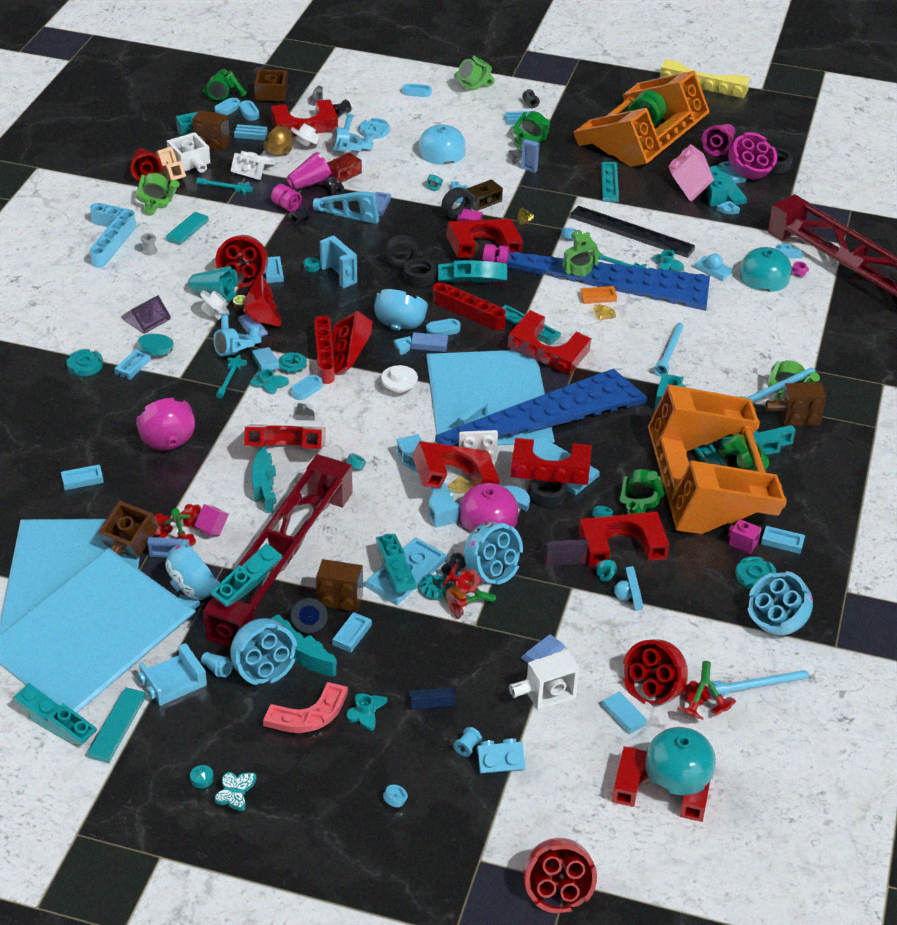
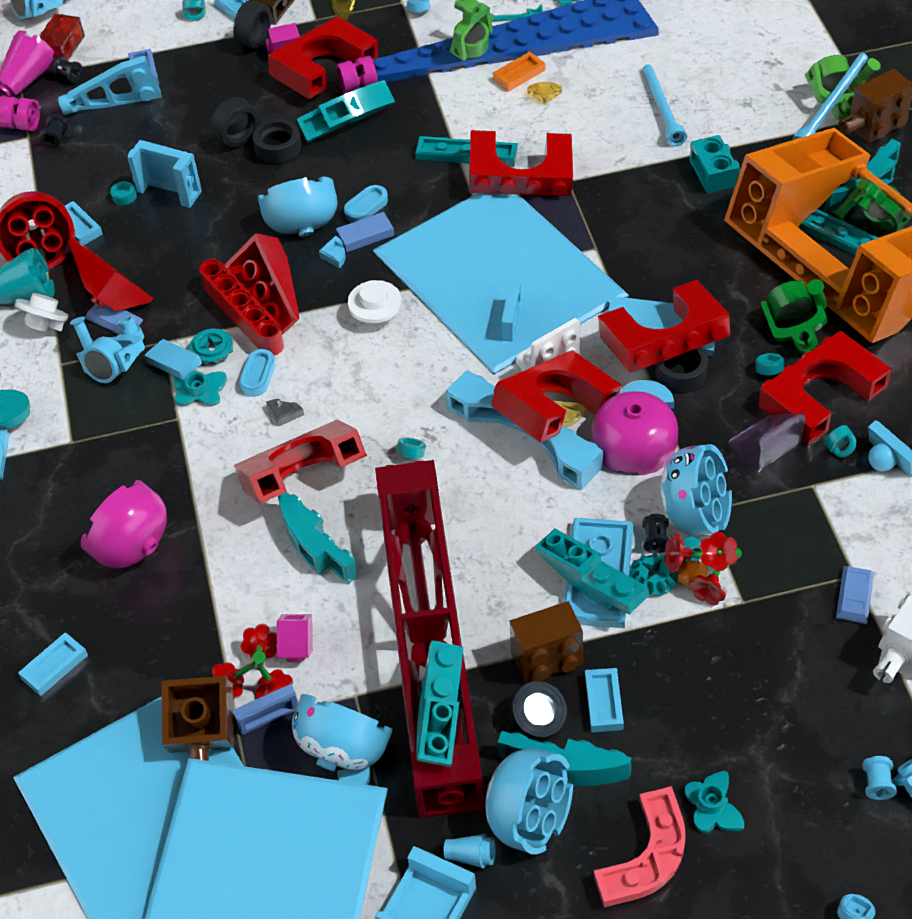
camera: 25 degrees left, 10 degrees up
teal piece [216,355,247,399] -> none
tile [232,295,247,310] -> none
dark blue slope [409,687,455,710] -> none
red beam [433,283,506,331] -> none
blue wing [435,368,648,447] -> none

